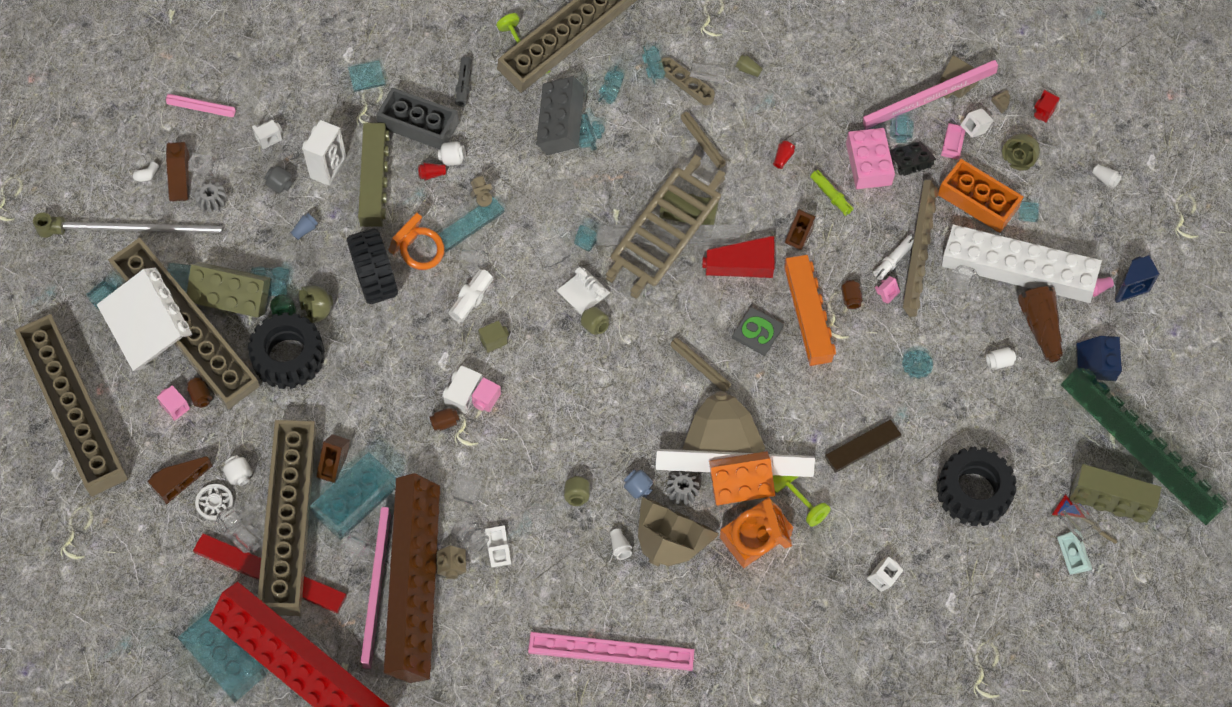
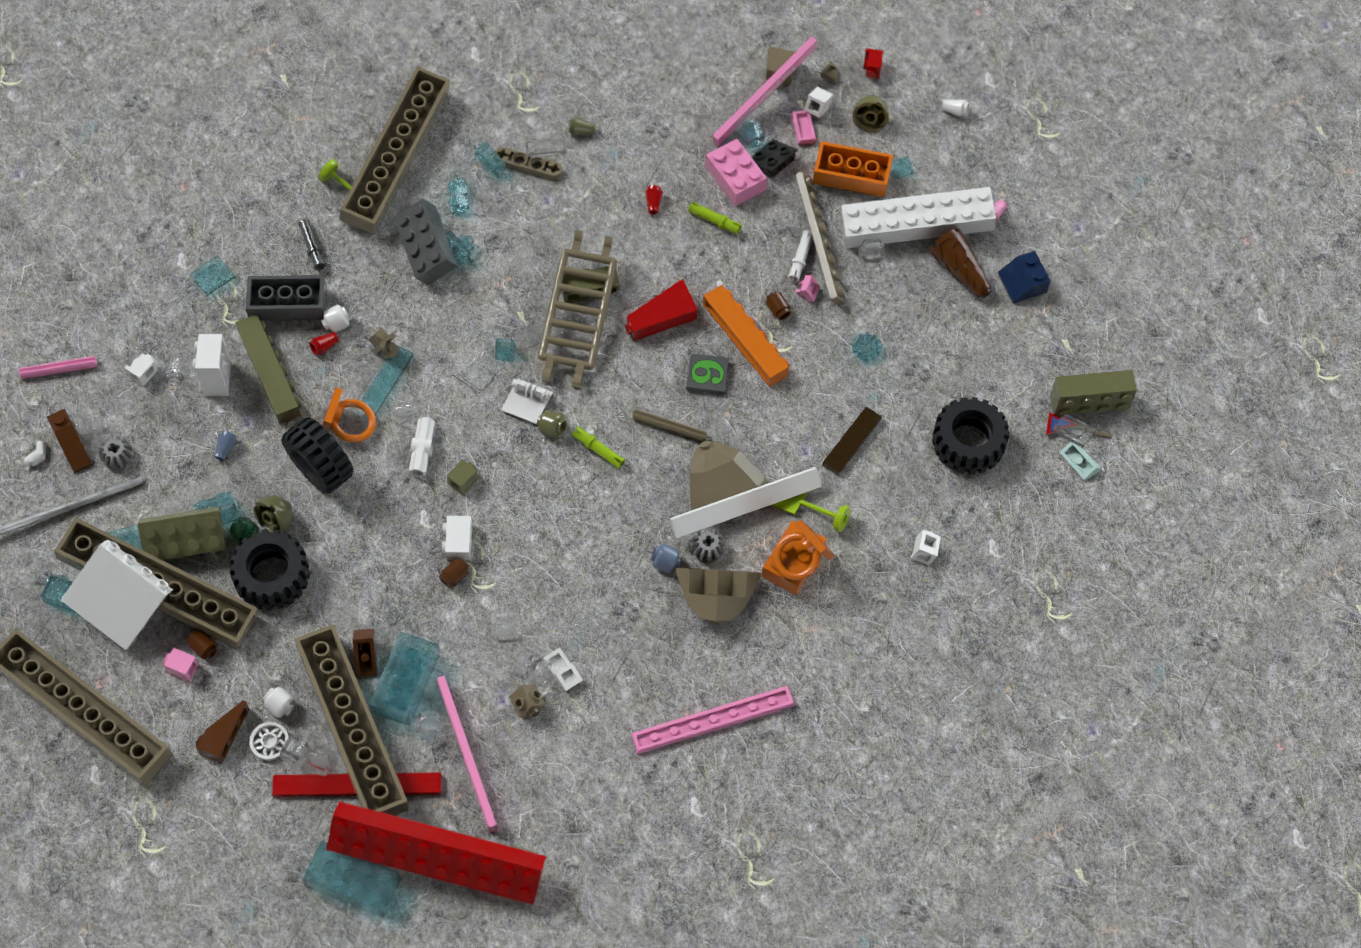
camera: 25 degrees left, 0 degrees up
dark grey head [264,166,293,193] -> none
reddish brown brick [384,473,440,683] -> none
bright pink brick [472,377,501,412] -> none
olive head [564,476,590,506] -> none
white cone [610,529,632,560] -> none
dark tan axle [681,112,726,169] -> none
orange brick [709,451,775,505] -> none
reddish brown slope [785,209,816,250] -> none
white brick [986,347,1016,370] -> none
clear green brick [1060,368,1229,526] -> none
dark blue slope [1115,255,1160,303] -> none
none -> lime pin [572,426,626,469]

